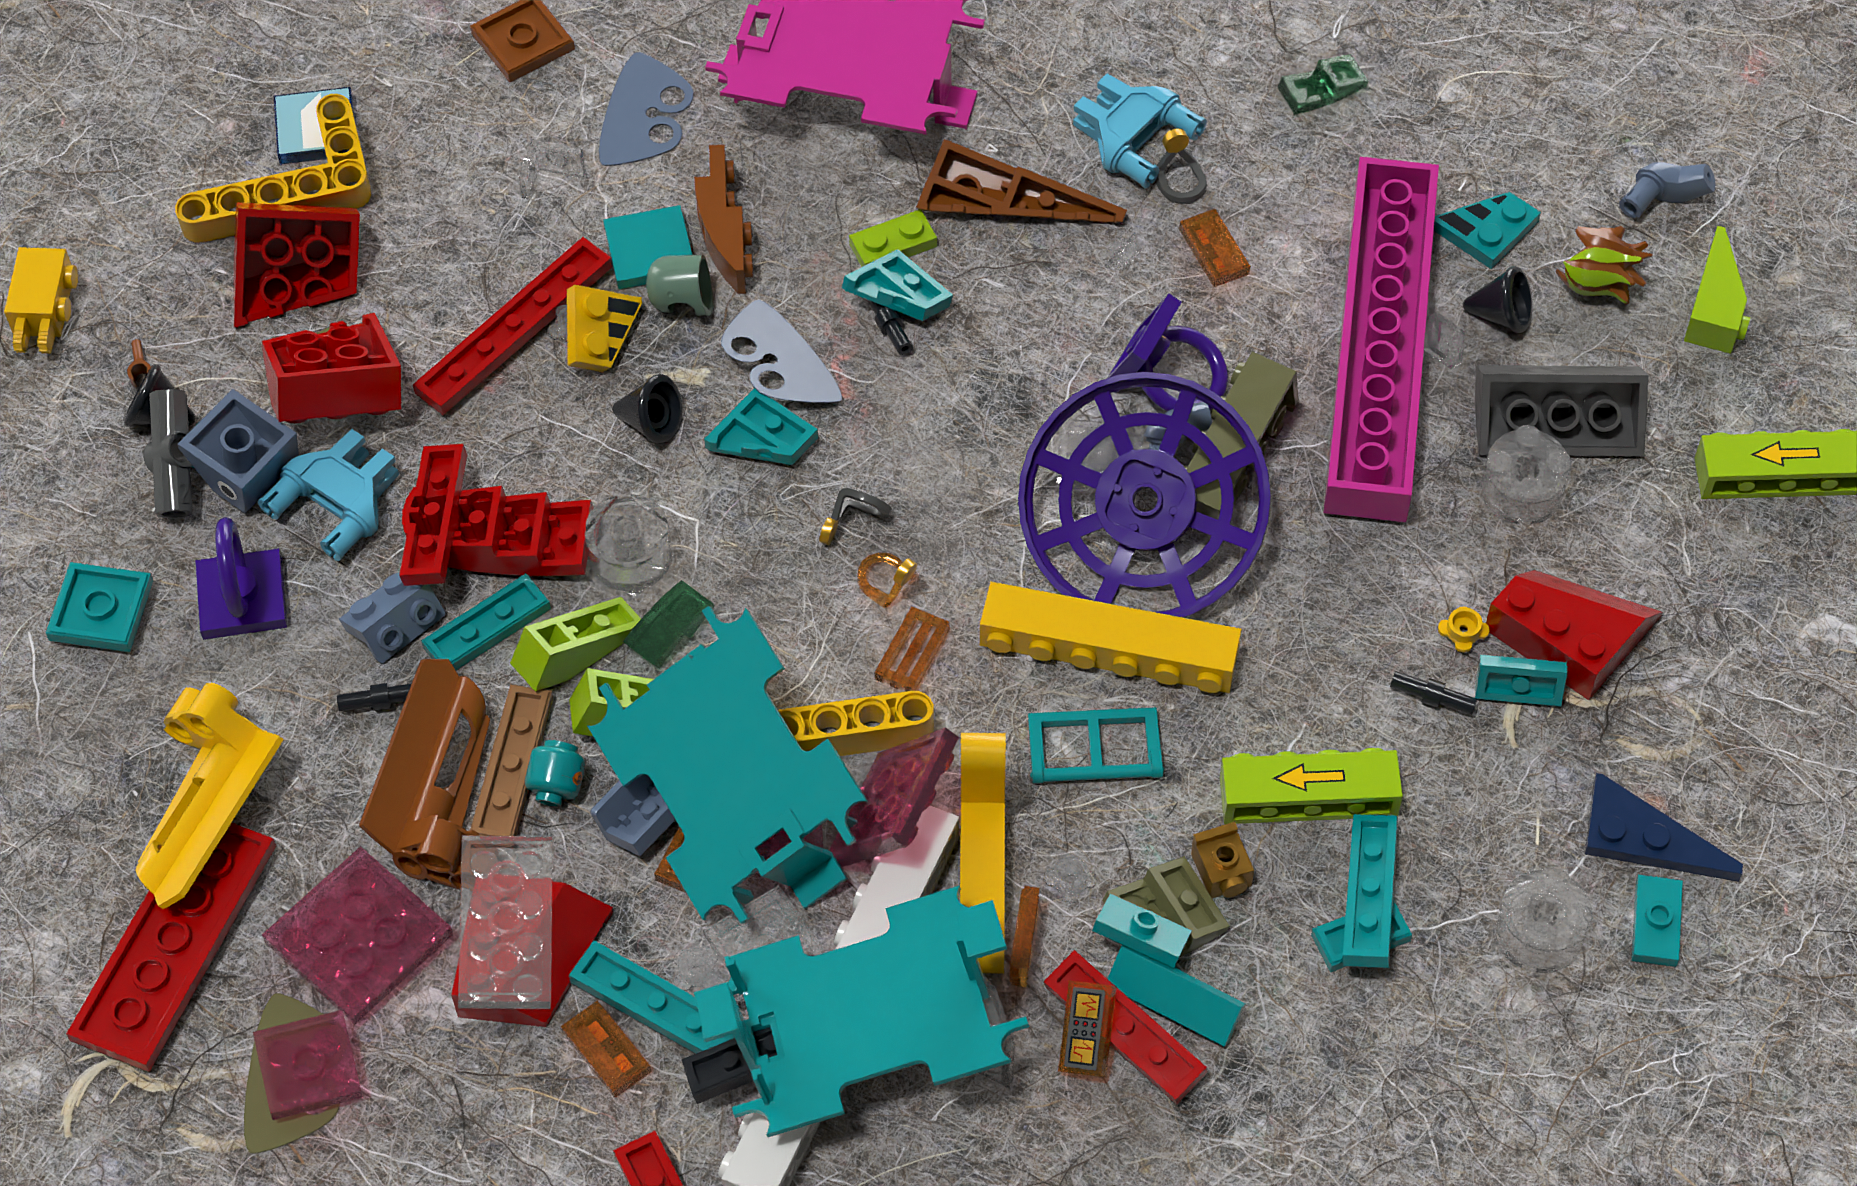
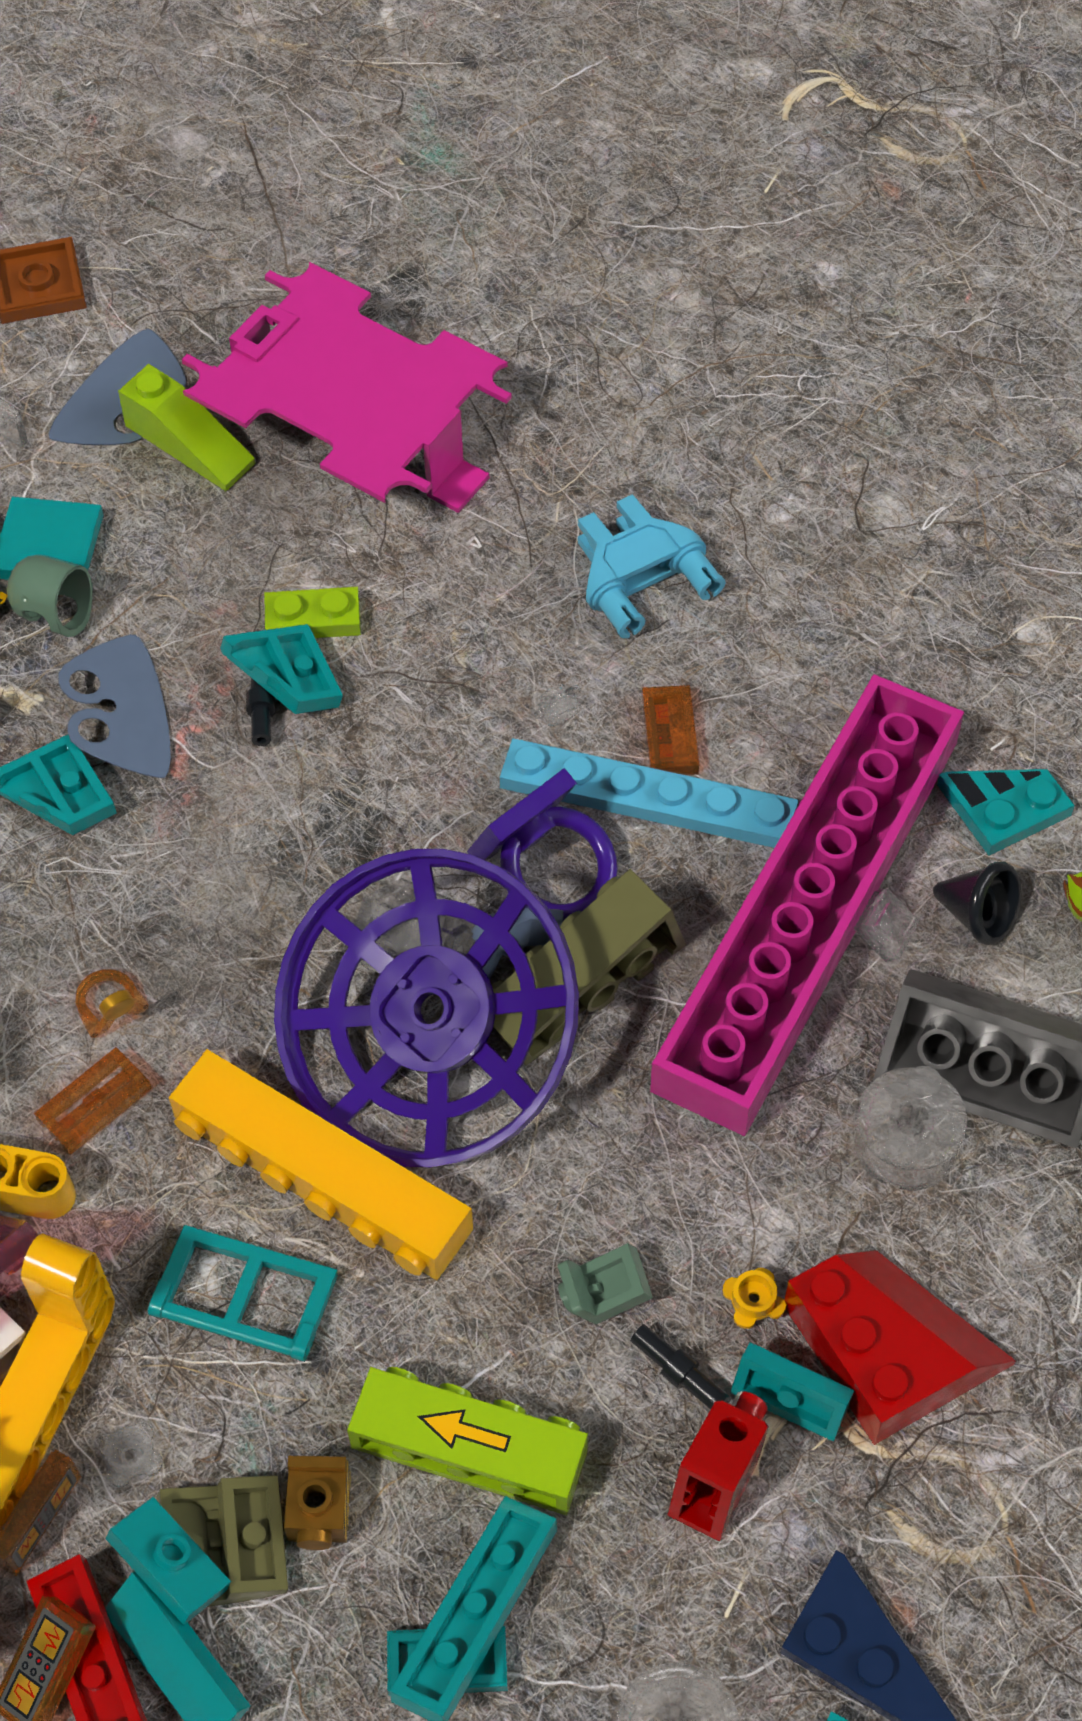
camera: 20 degrees right, 0 degrees up
dark orange slope [694,144,753,294] -> none
dark grey piece [819,488,892,545] -> none
dark orange wedge [916,139,1127,223] -> none
dark grey piece [1155,129,1207,203] -> none
clear green slope [1277,54,1369,115] -> none
none -> lime slope [118,364,256,491]
none -> medium azure plate [499,738,799,848]
none -> sand green bracket [558,1243,653,1324]
none -> red torso [668,1391,769,1542]

